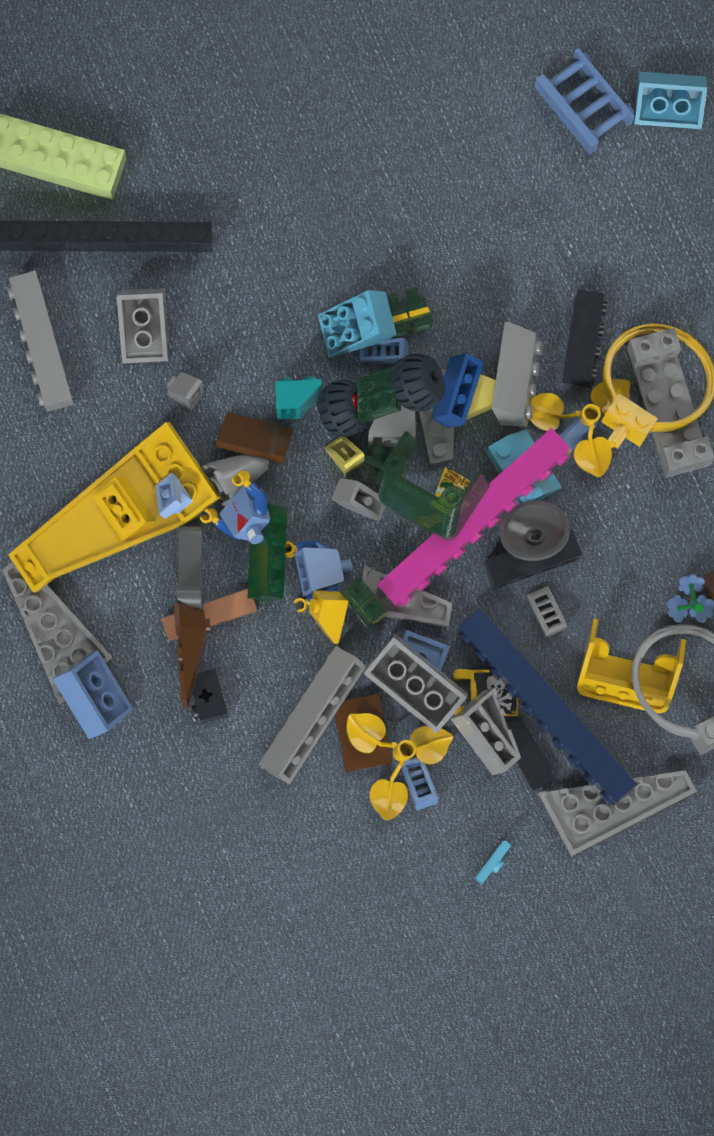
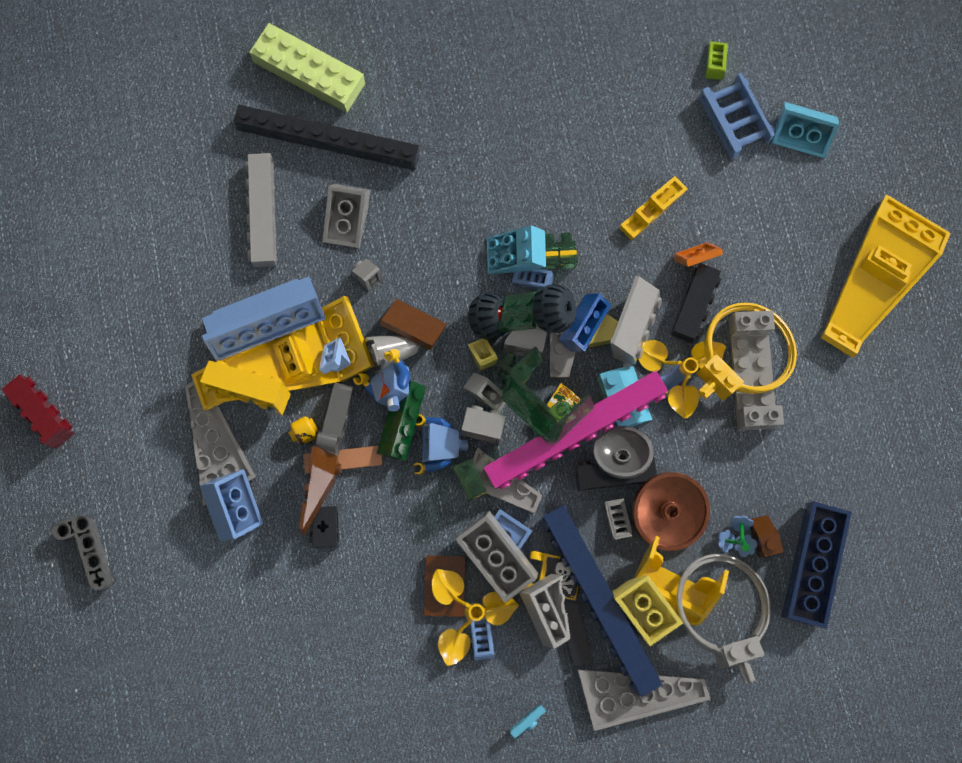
camera: 10 degrees right, 0 degrees up
light grey brick [259,647,366,785] -> none
teal slope [275,376,322,420] -> none
yellow slope [309,590,349,644] -> none
none -> yellow wedge [200,360,291,415]
none -> medium blue piece [202,276,326,361]
none -> yellow head [288,416,319,445]
none -> light grey piece [462,406,506,444]
none -> light yellow slope [613,574,683,646]
none -> yellow slope [619,176,687,241]
none -> copper dish [632,472,710,551]
none -> orange plate [674,242,723,267]
none -> lime slope [705,41,728,80]

